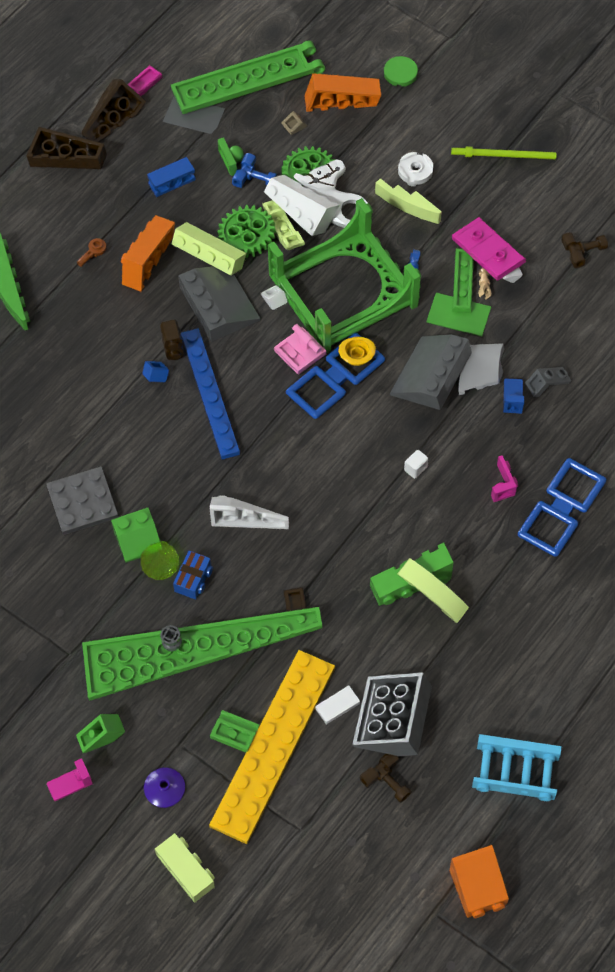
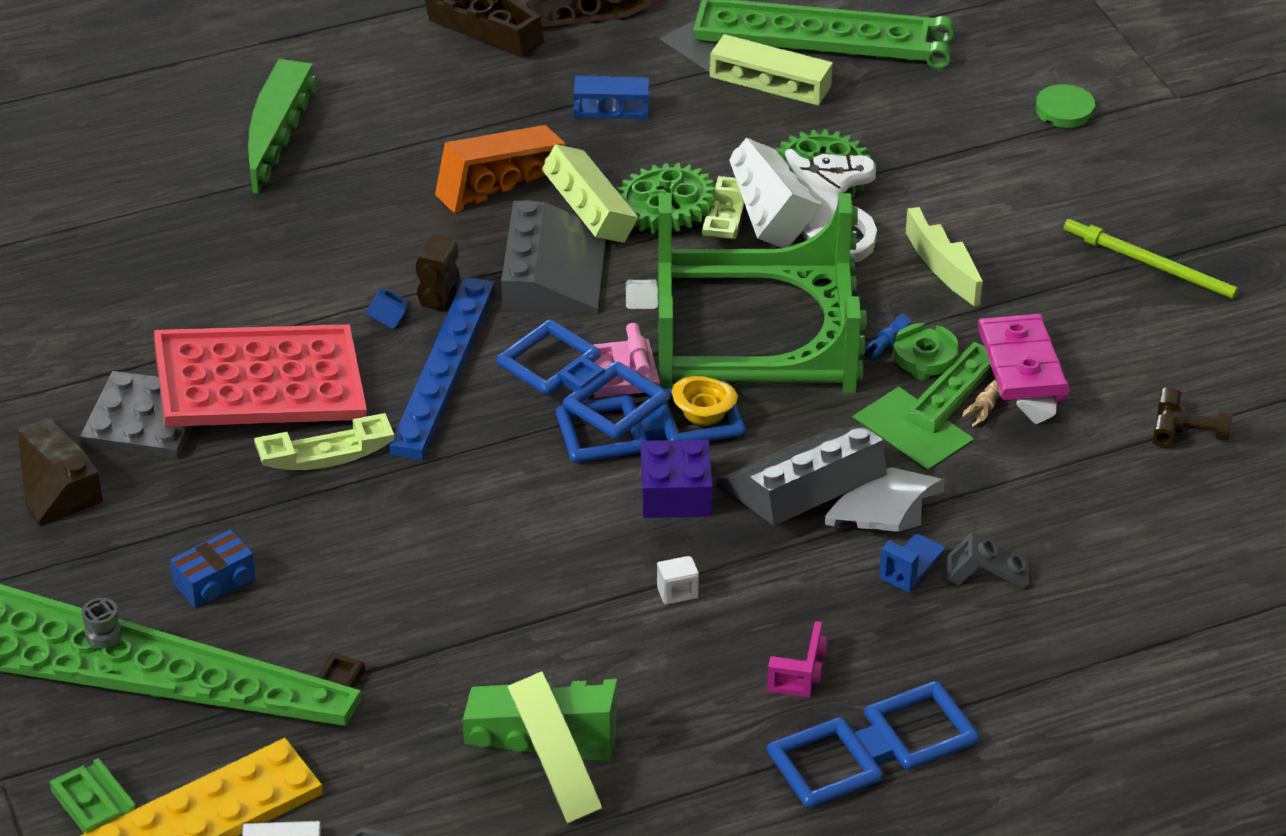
camera: 30 degrees right, 20 degrees down
dark orange plate [77,238,106,267] -> none
bright green slope [111,508,162,563] -> none
clear neon green dish [141,541,179,580] -> none
white wedge [210,496,289,529] -> none
bright green tile [218,138,244,176] -> none
blue bar [232,153,277,188] -> none
dark tan slope [281,111,308,135] -> none
orange wedge [305,74,381,112] -> none
white plate [398,152,433,186] -> none
none -> dark brown wedge [18,418,103,526]
none -> coral plate [154,324,367,427]
none -> yellowish green slope [254,413,394,470]
none -> blue bar [496,320,670,439]
none -> dark purple brick [641,440,712,518]
none -> yellowish green brick [710,35,833,106]
none -> bright green plate [893,324,958,380]

